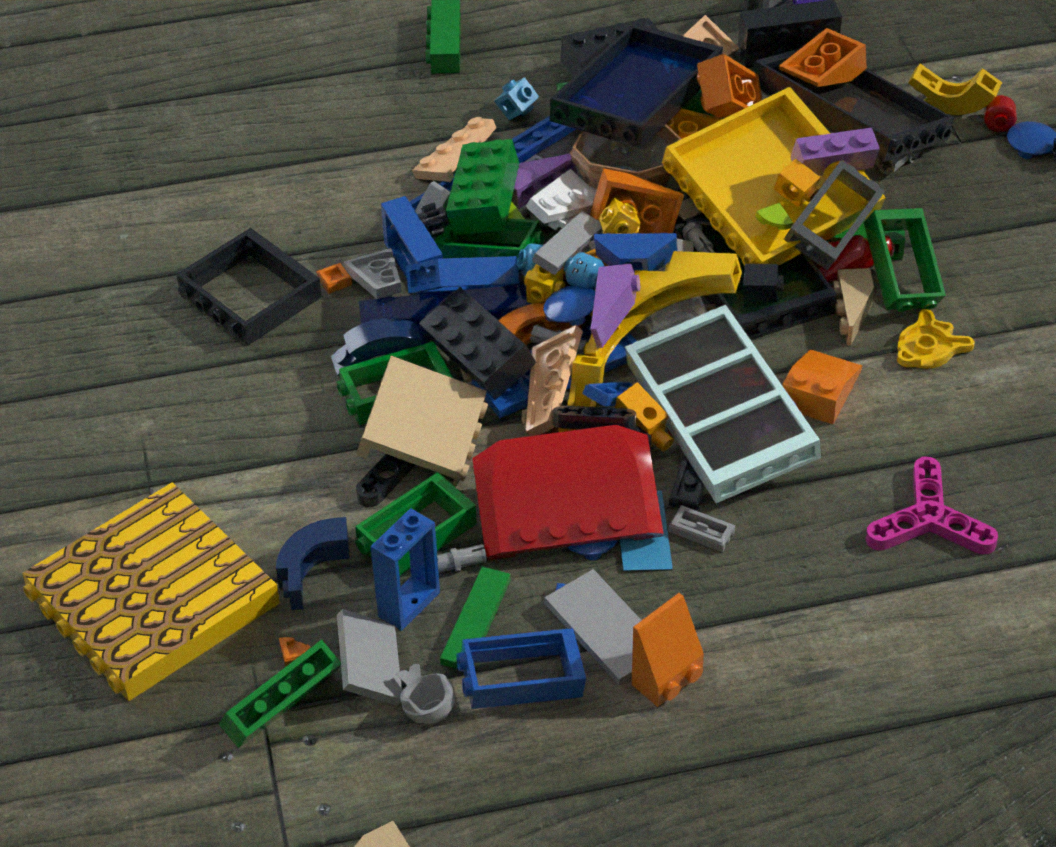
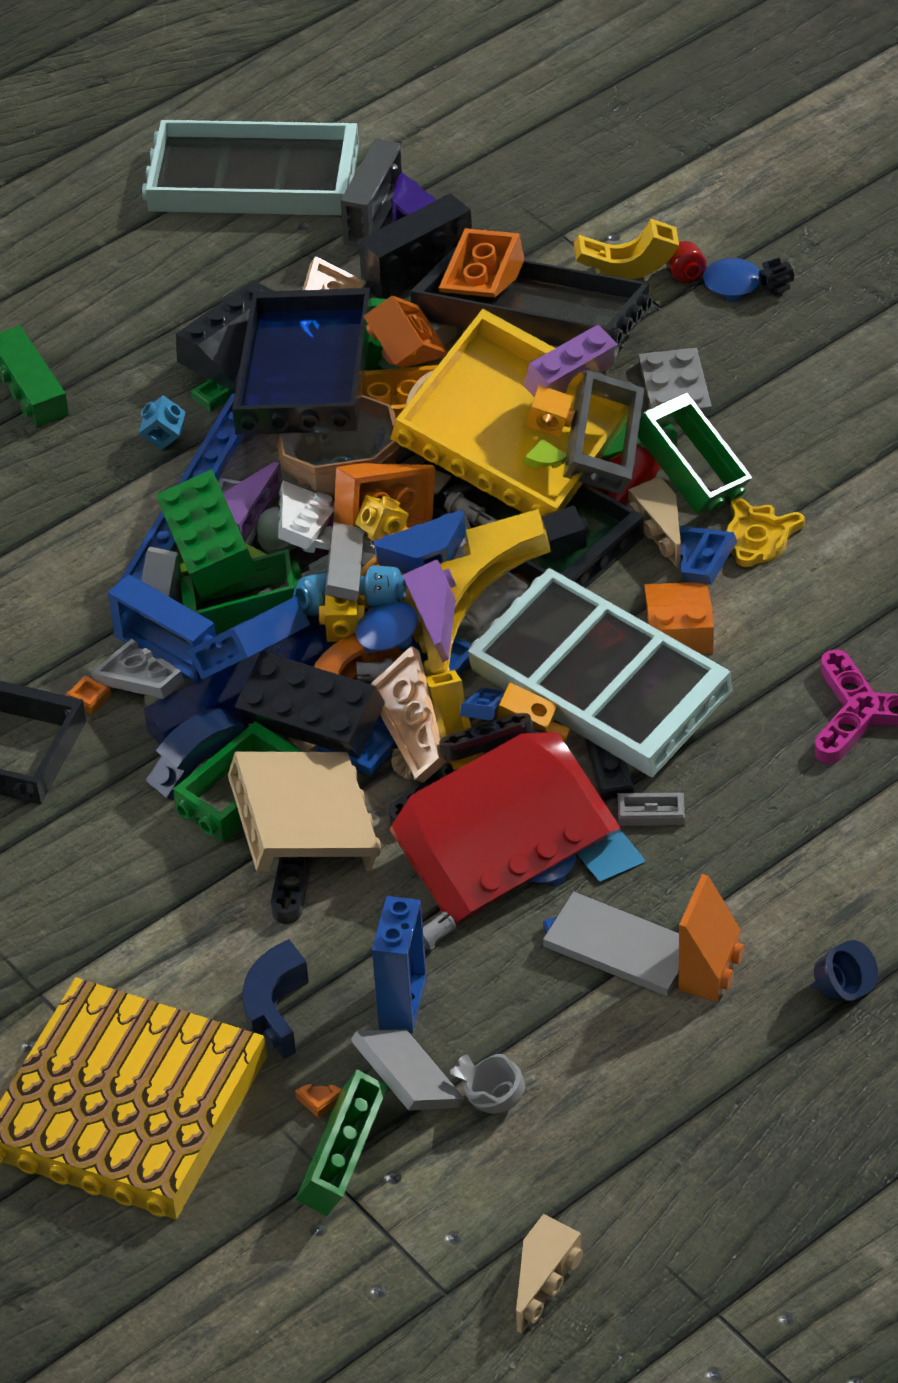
camera: 25 degrees left, 0 degrees up
green window [355,472,477,576] -> none
light nougat wing [412,117,496,182] -> none
black gear [417,203,449,237] -> none
green tile [440,567,511,669] -> none
blue window [456,628,586,709] -> none
none -> light grey plate [639,348,712,416]
none -> blue wing [680,526,737,584]
none -> dark blue piece [810,940,878,1001]

